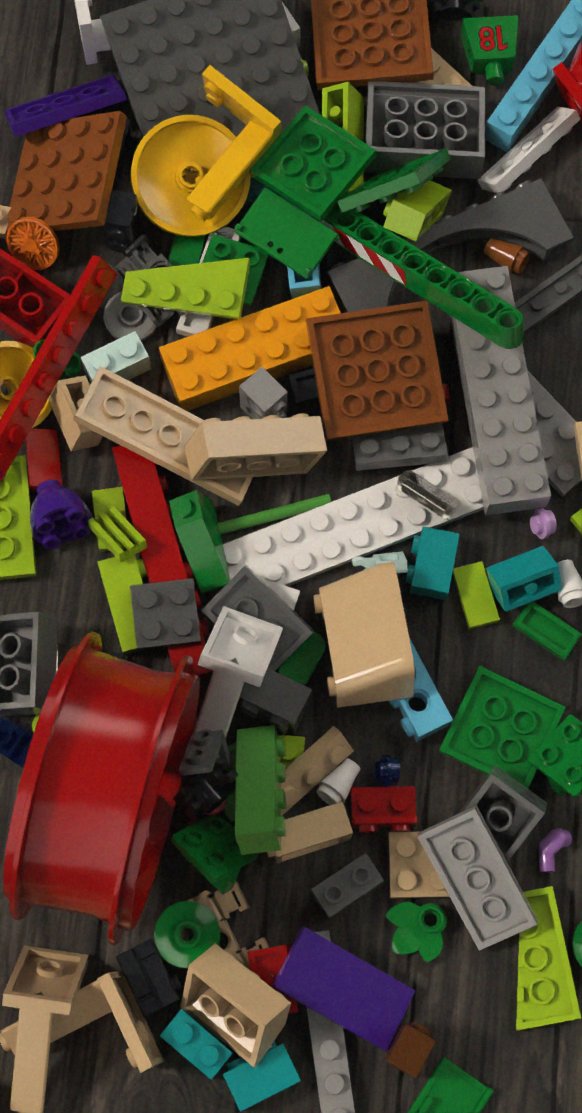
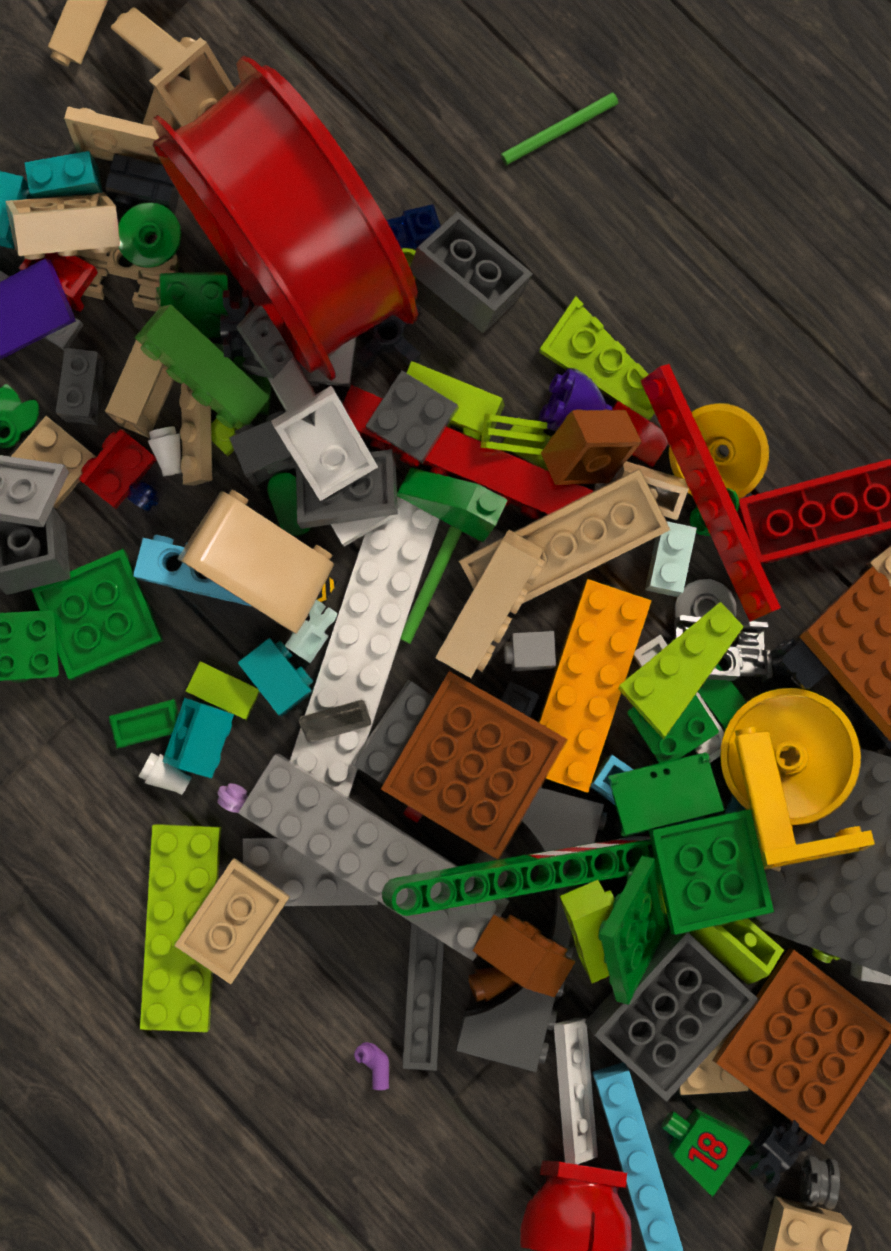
camera: 130 degrees right, 10 degrees up
orange wheel [6,217,60,270] -> none
none -> dark orange brick [472,915,576,998]
none -> dark orange brick [541,409,641,485]

